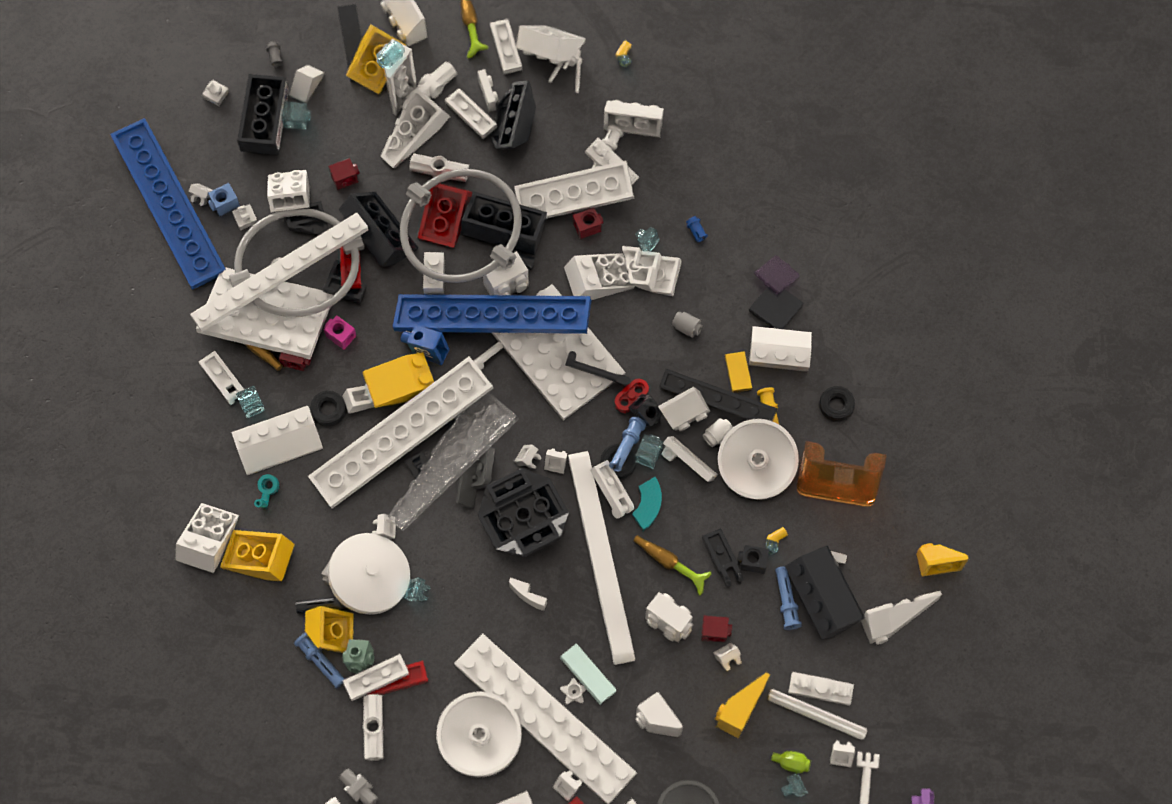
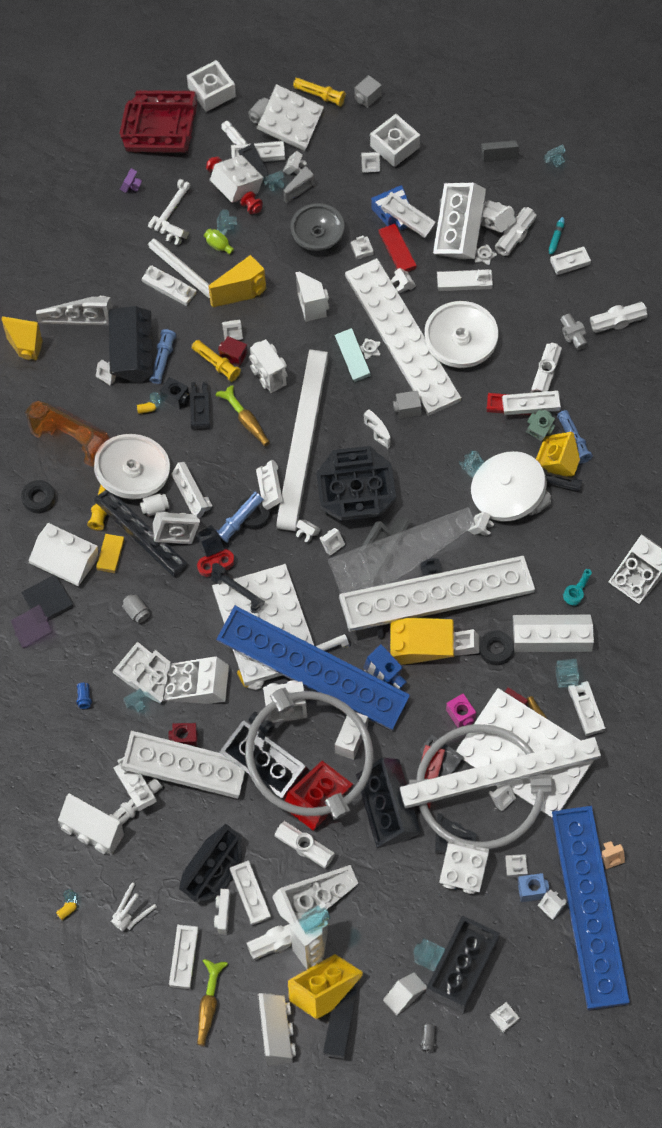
camera: 155 degrees left, 5 degrees down
yellow slope [220,530,295,582] -> none
dark red brick [328,158,360,190] -> none
white slope [516,26,585,64] -> none
teal tile [632,477,662,531] -> none
clear light blue brick [635,434,663,469] -> none
none -> yellow pin [192,340,241,382]
none -> light grey brick [393,390,421,419]
none -> light nougat tile [602,841,625,869]

